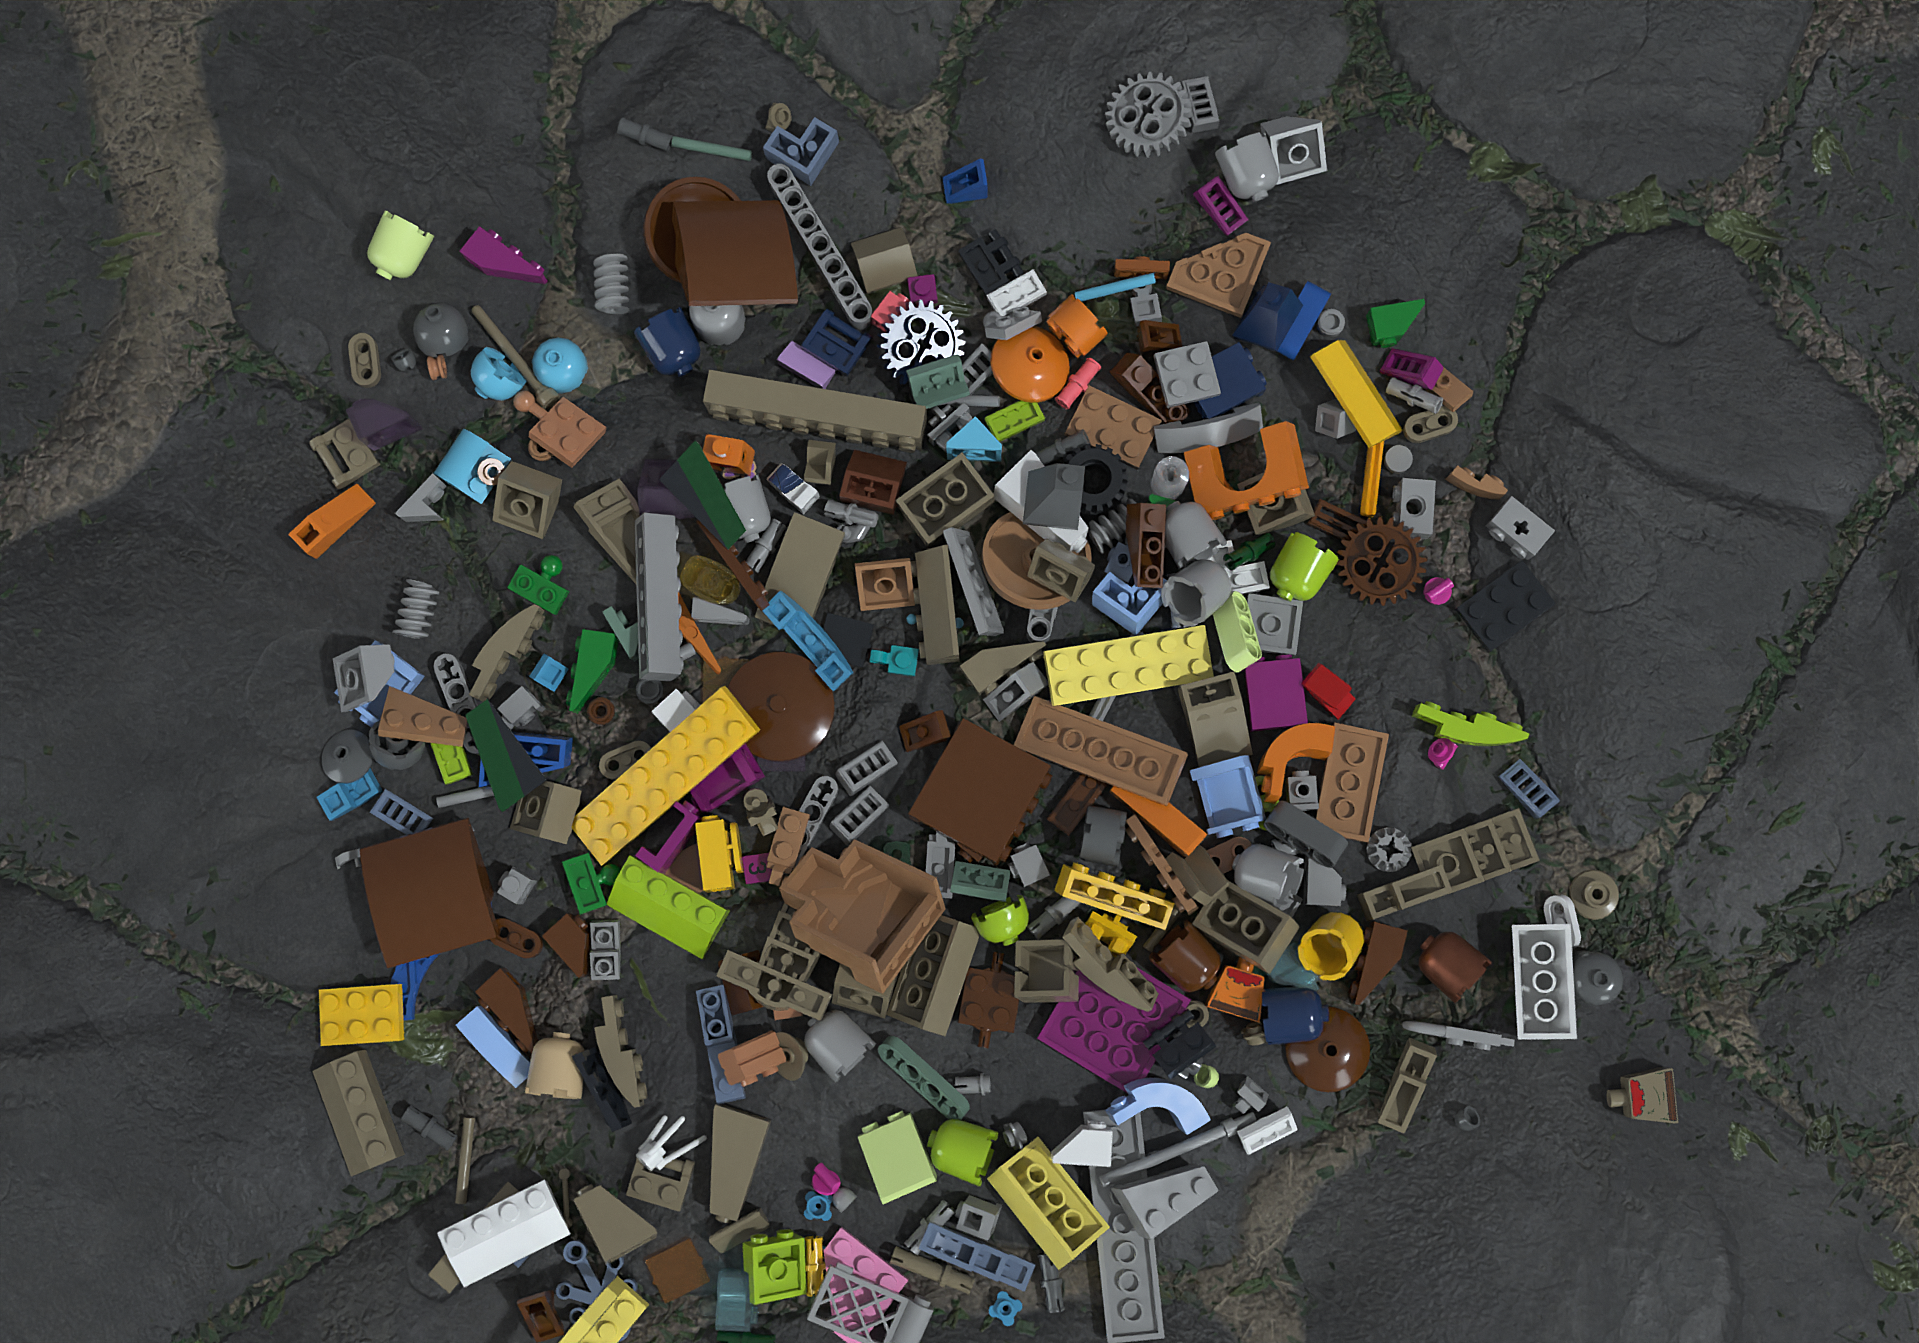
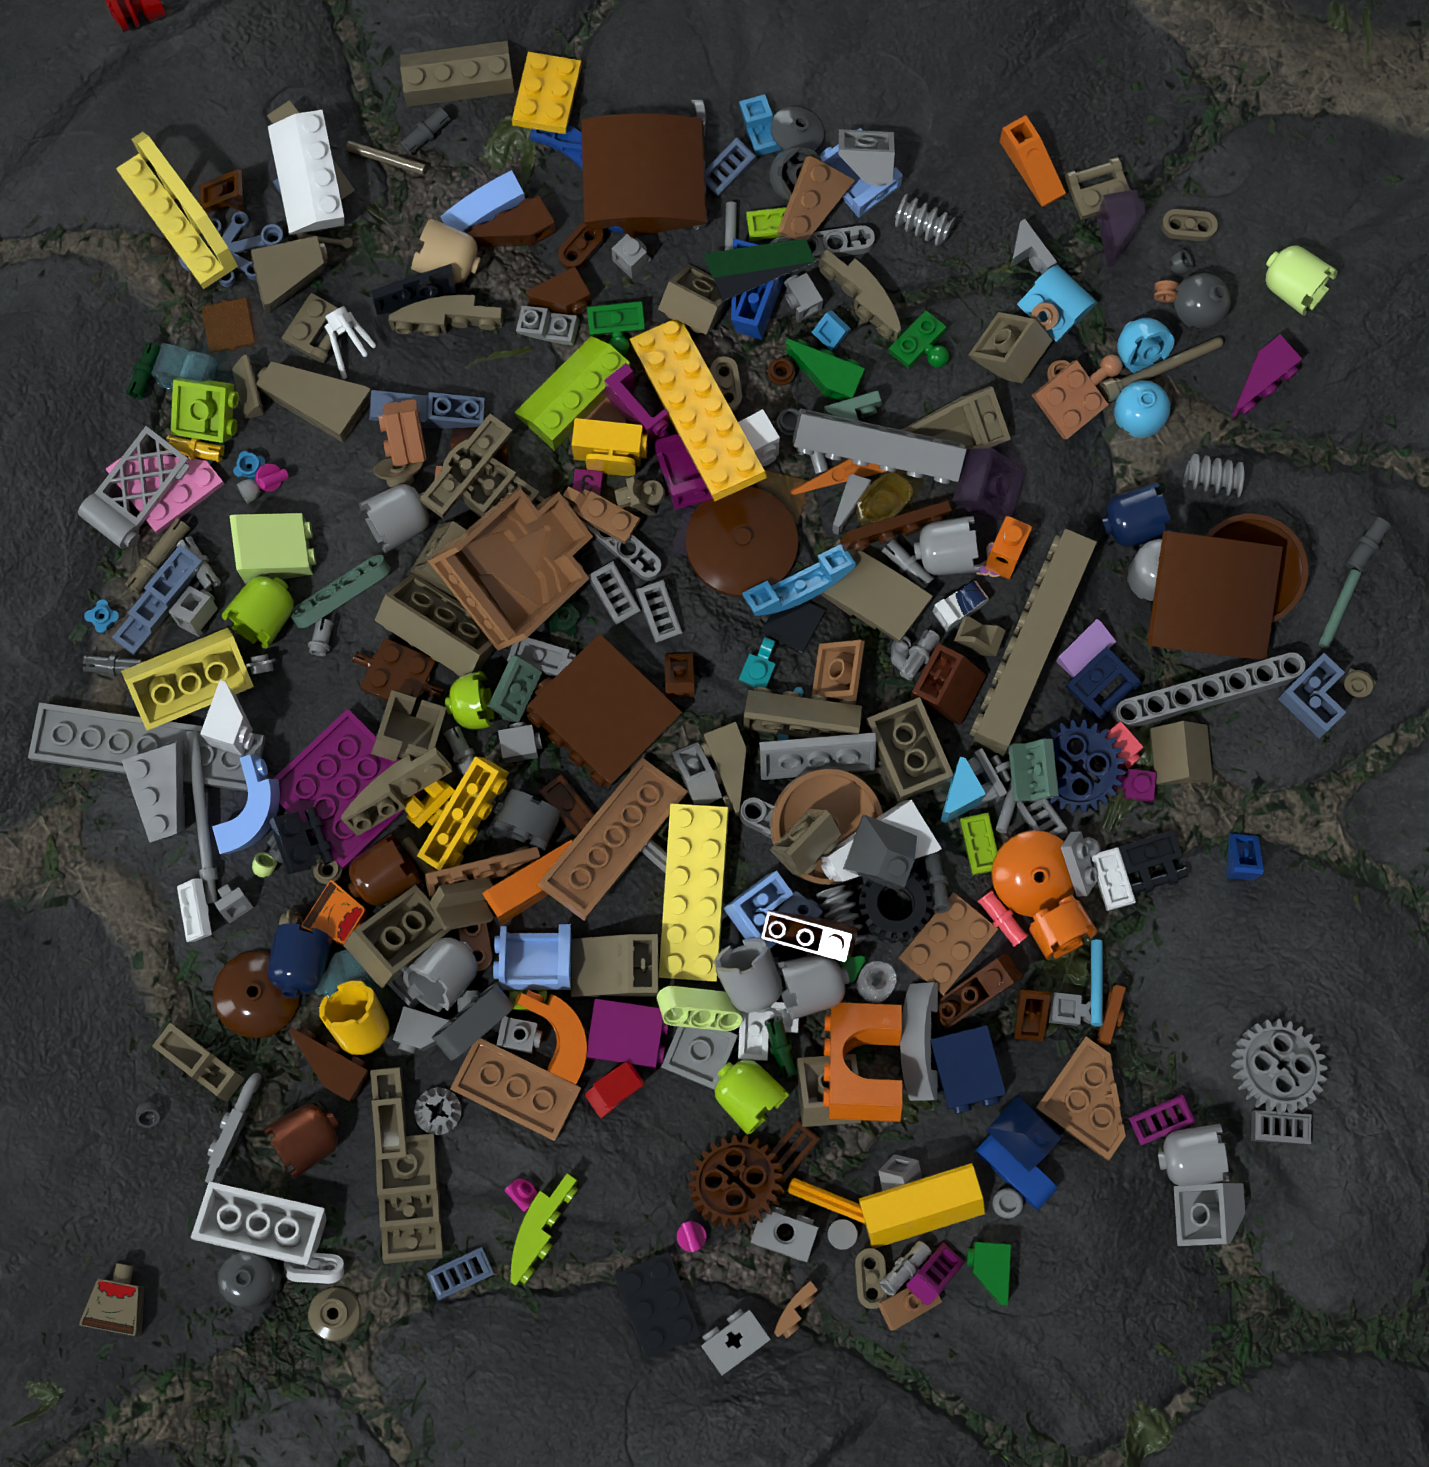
camera: 100 degrees right, 5 degrees down
dark green sticker [659,440,746,550] -> none
light grey plate [1153,341,1221,408] -> none

